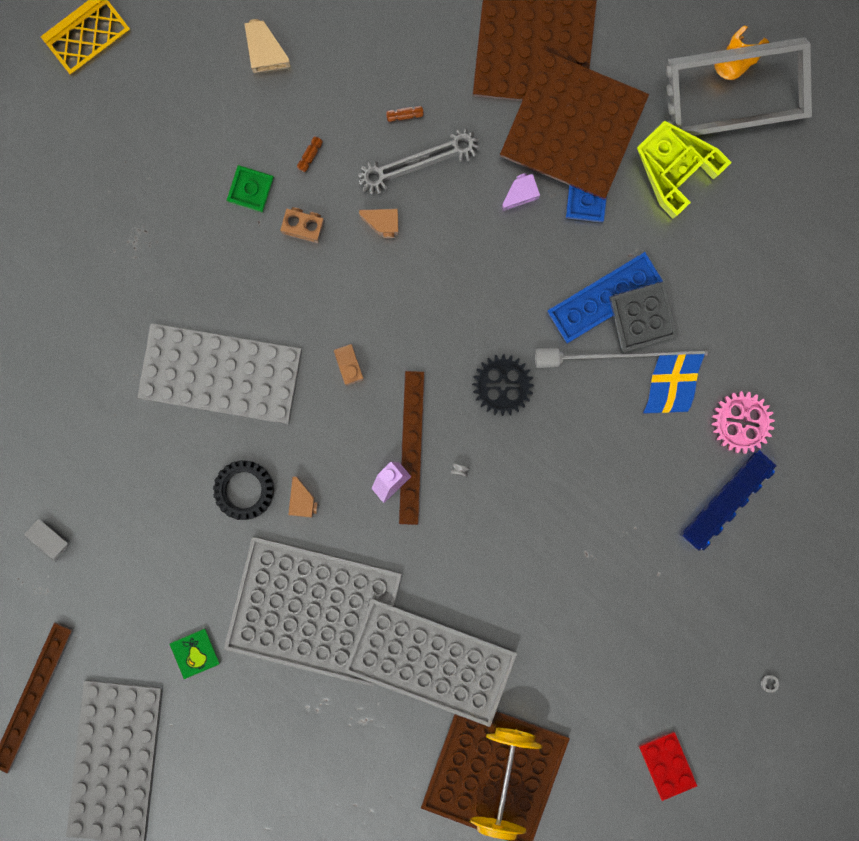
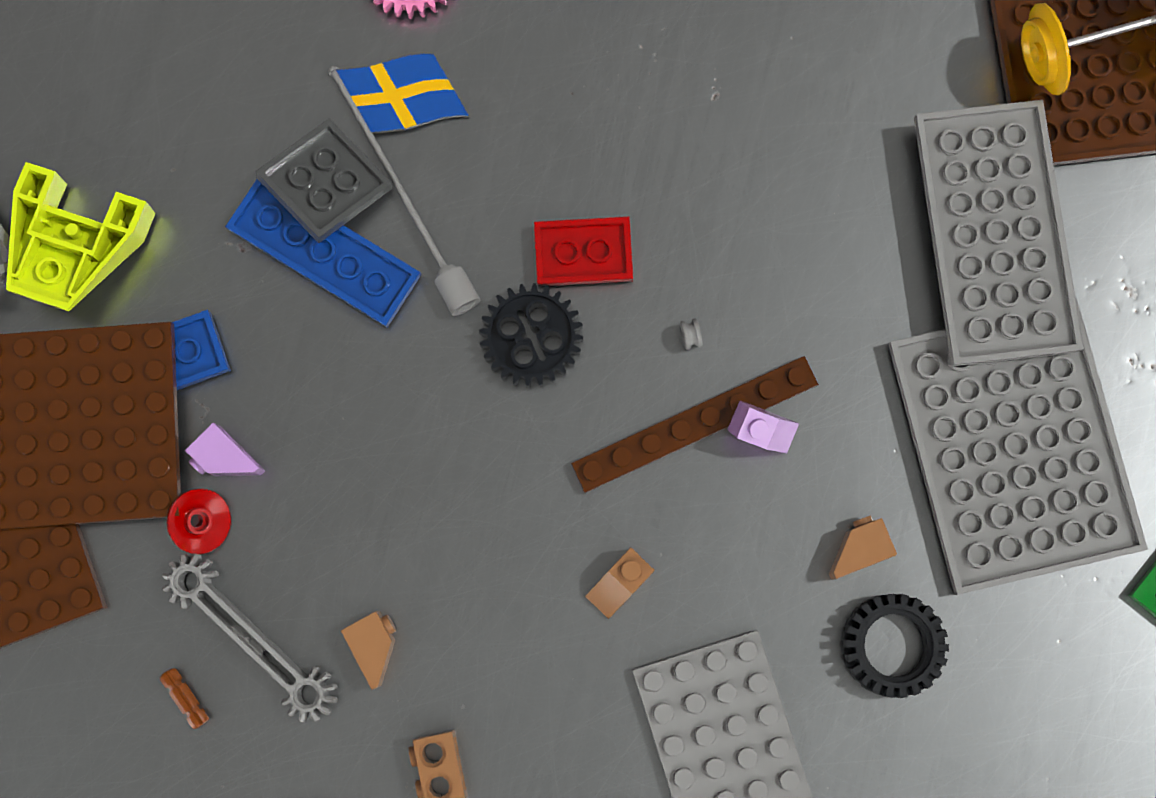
camera: 115 degrees left, 5 degrees down
none -> red dish [167,489,231,554]
none -> red plate [534,216,633,287]

